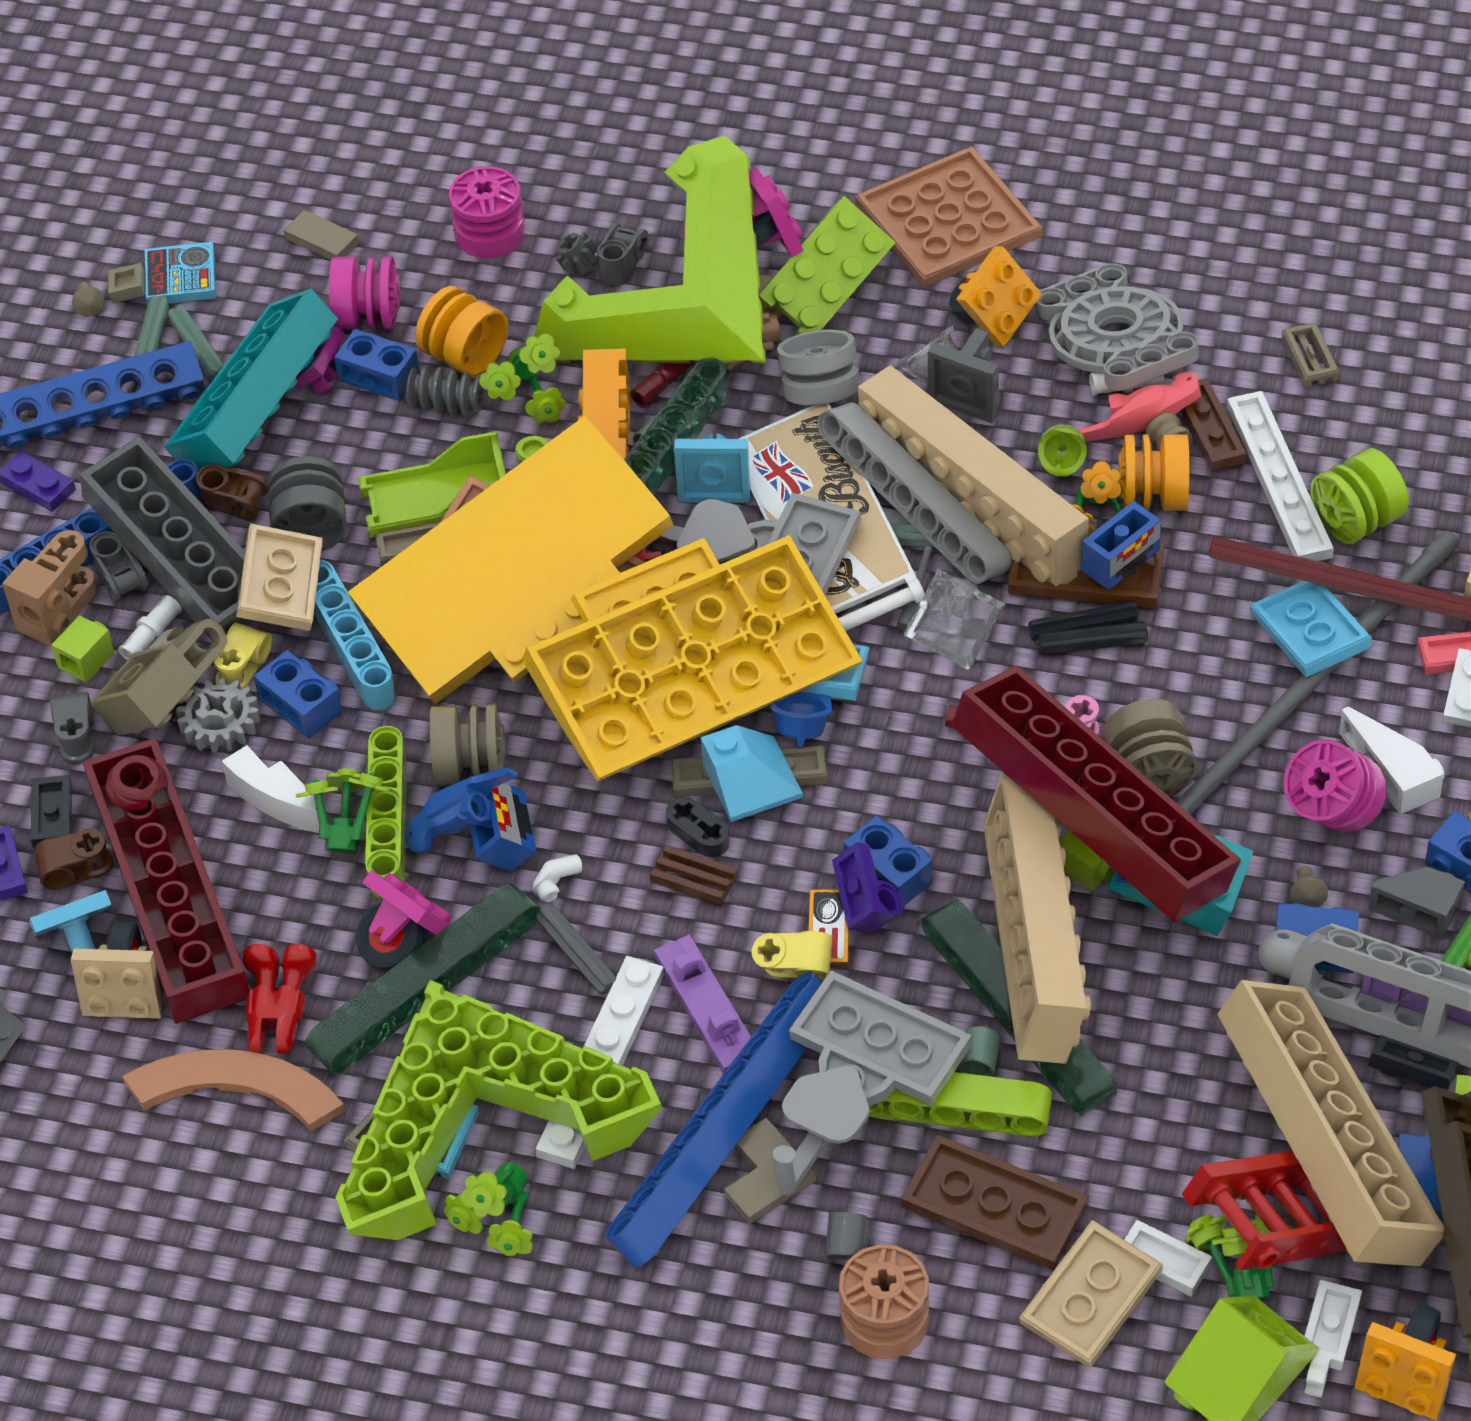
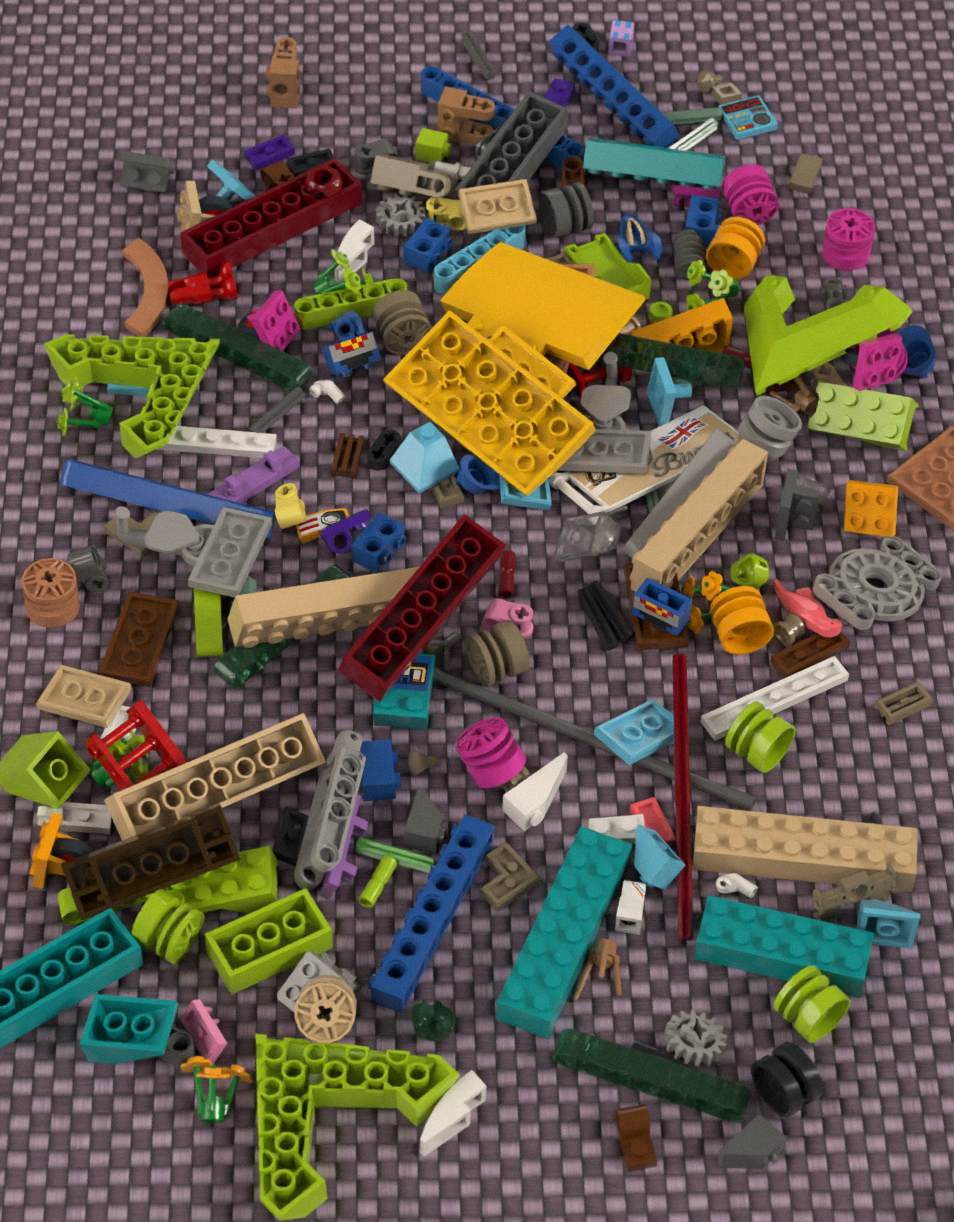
camera: 70 degrees right, 0 degrees up
none -> blue animal [618,214,662,262]

